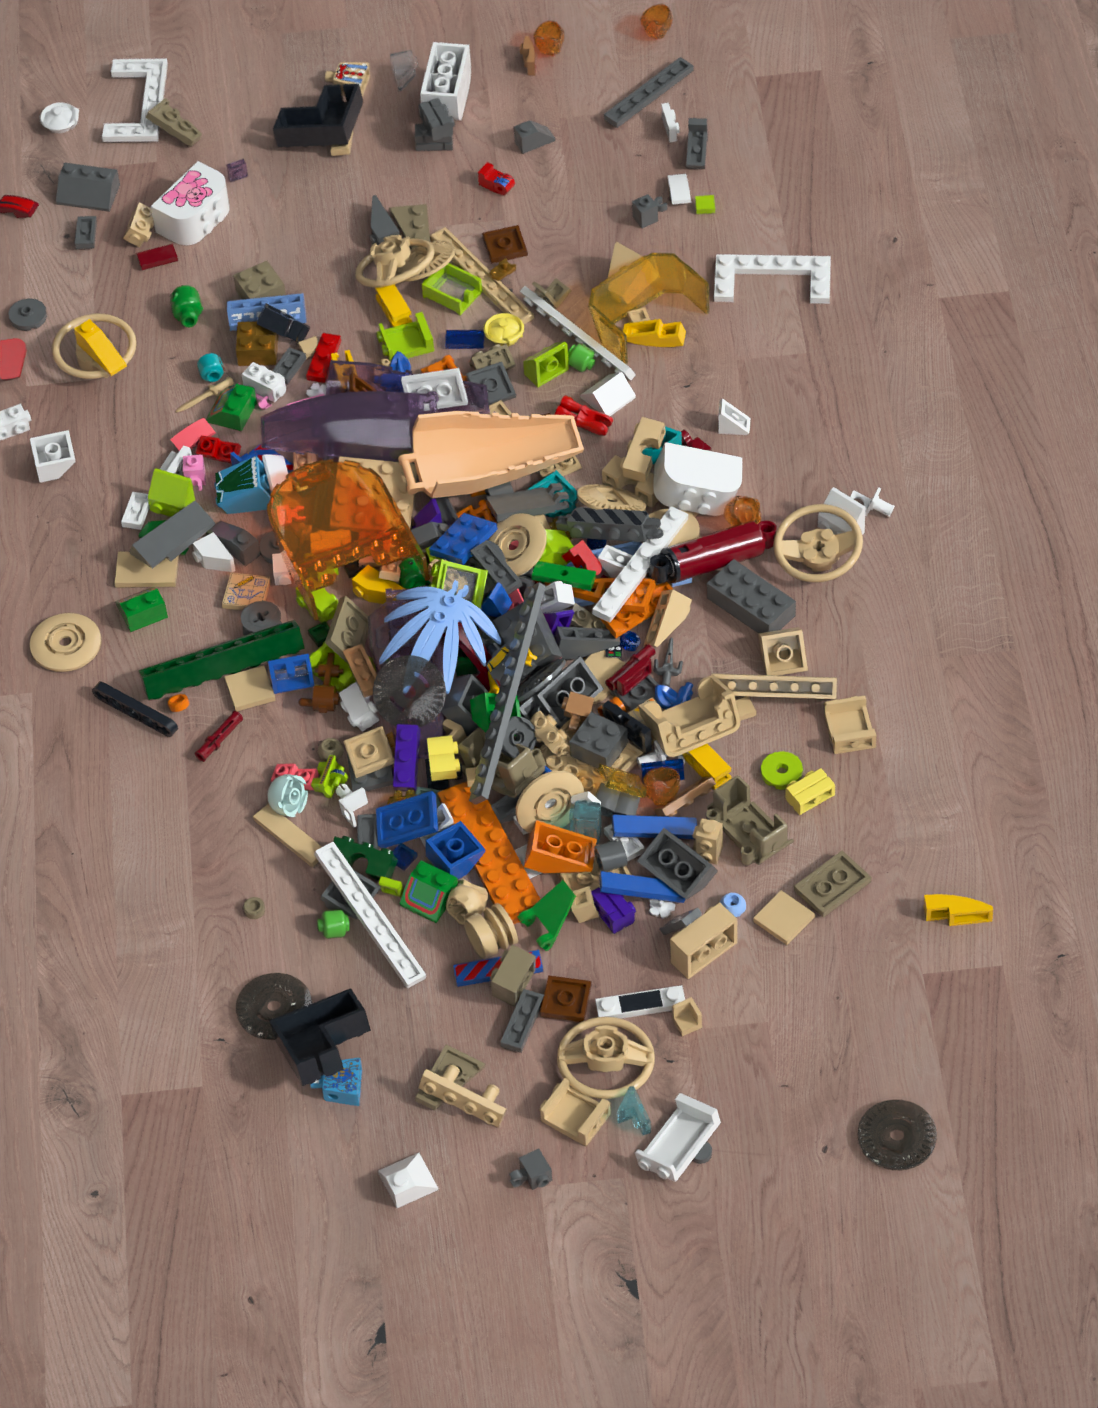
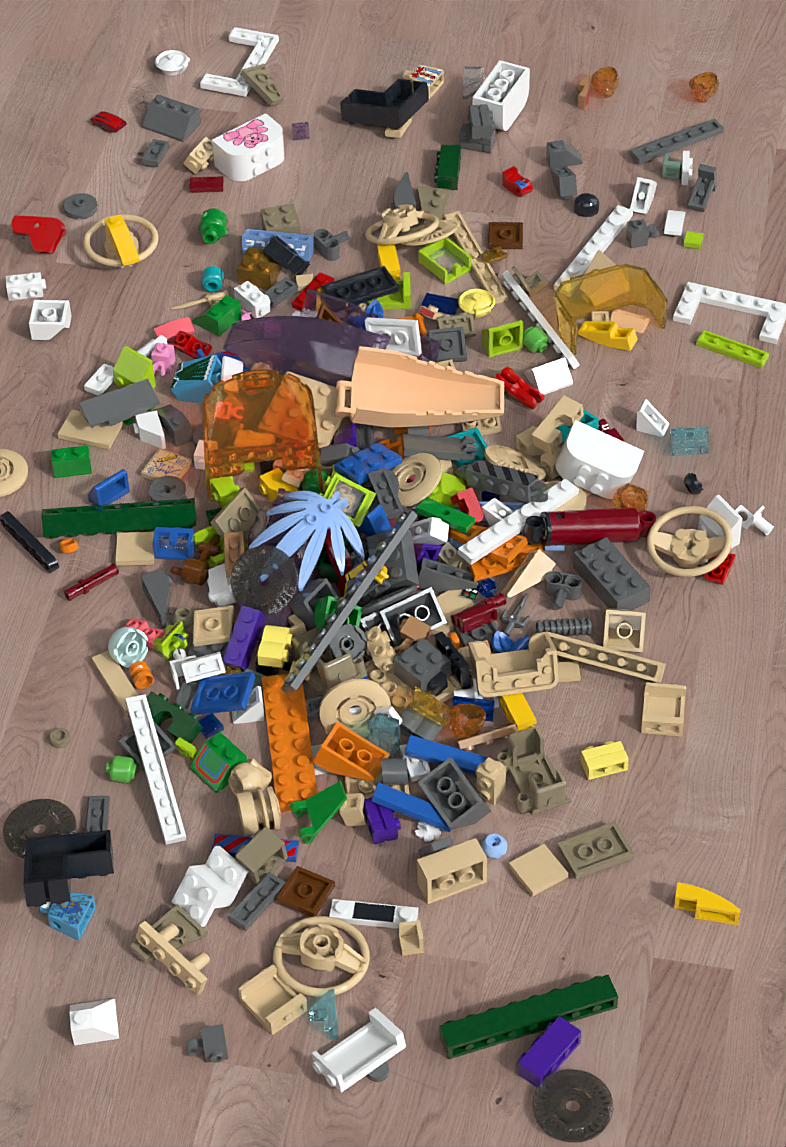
camera: 15 degrees right, 5 degrees down
blue slope [425,821,485,879] -> none
lime tile [761,751,803,790] -> none
none -> dark grey tile [85,796,110,833]
none -> blue tile [88,469,130,505]
none -> orange wheel [129,661,154,689]
none -> dark grey slope [141,568,172,628]
none -> white bracket [172,846,248,927]
none -> white panel [181,652,225,683]
none -> dark grey beam [314,229,350,261]
none -> black tile [320,266,399,312]
none -> plate [419,305,444,320]
none -> black tile [428,671,448,696]
none -> dark green brick [434,145,461,190]
none -> dark green brick [439,974,618,1059]
none -> dark purple brick [517,1016,581,1089]
none -> dark grey piece [536,617,592,636]
none -> dark grey beam [545,571,582,610]
none -> dark grey slope [550,166,577,199]
none -> white plate [554,205,633,295]
none -> black hair [574,193,599,217]
none -> light nougat slope [610,309,650,333]
none -> white slope [630,177,657,214]
none -> sand green panel [662,153,682,180]
none -> clear light blue brick [669,426,710,456]
none -> black plate [683,473,704,494]
none -> lime tile [696,330,769,369]
none -> red slope [704,553,736,585]

